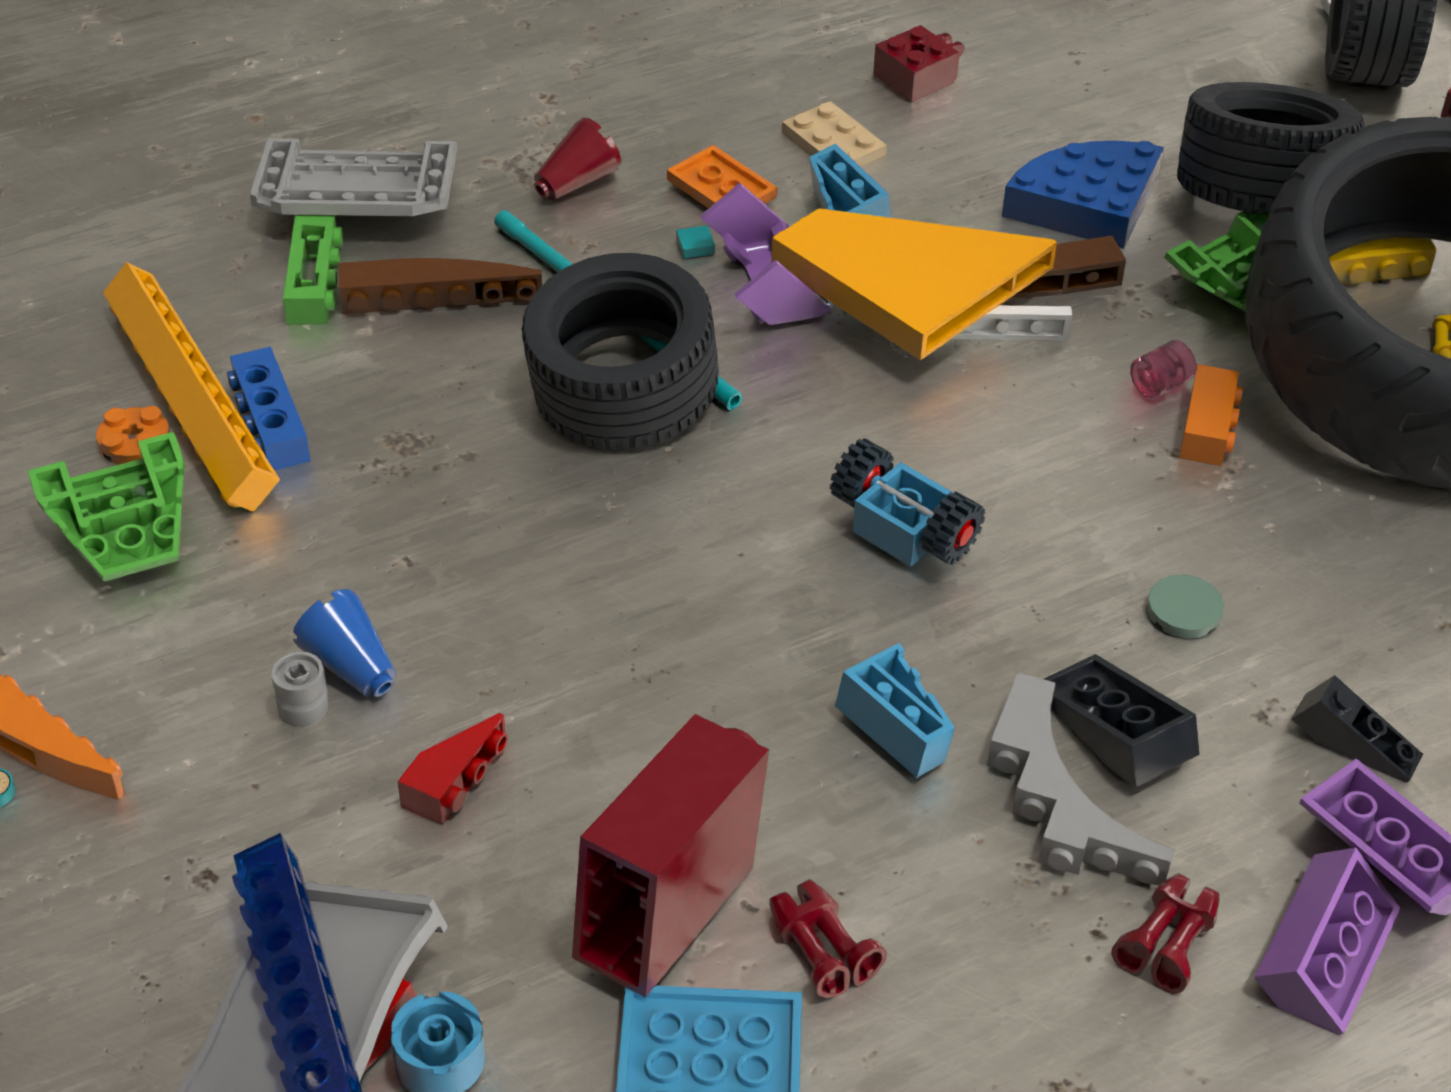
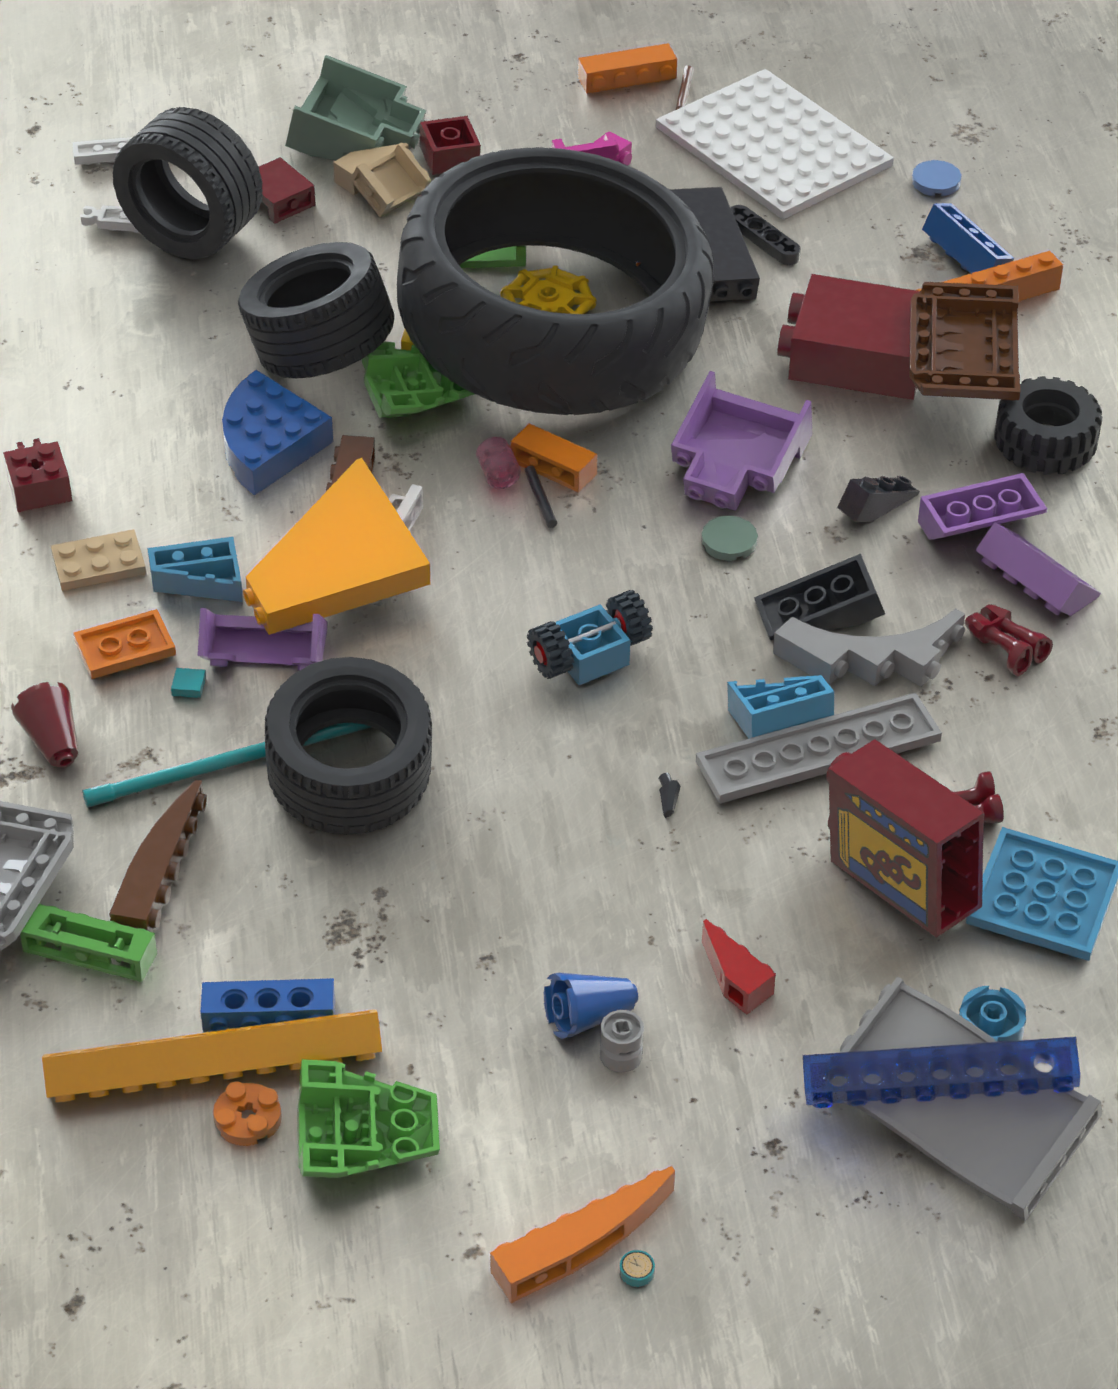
camera: 70 degrees left, 0 degrees up
none -> black bar [525,466,557,528]
none -> black bar [658,773,681,818]
none -> medium lavender panel [671,371,812,511]
none -> light grey plate [696,693,942,804]

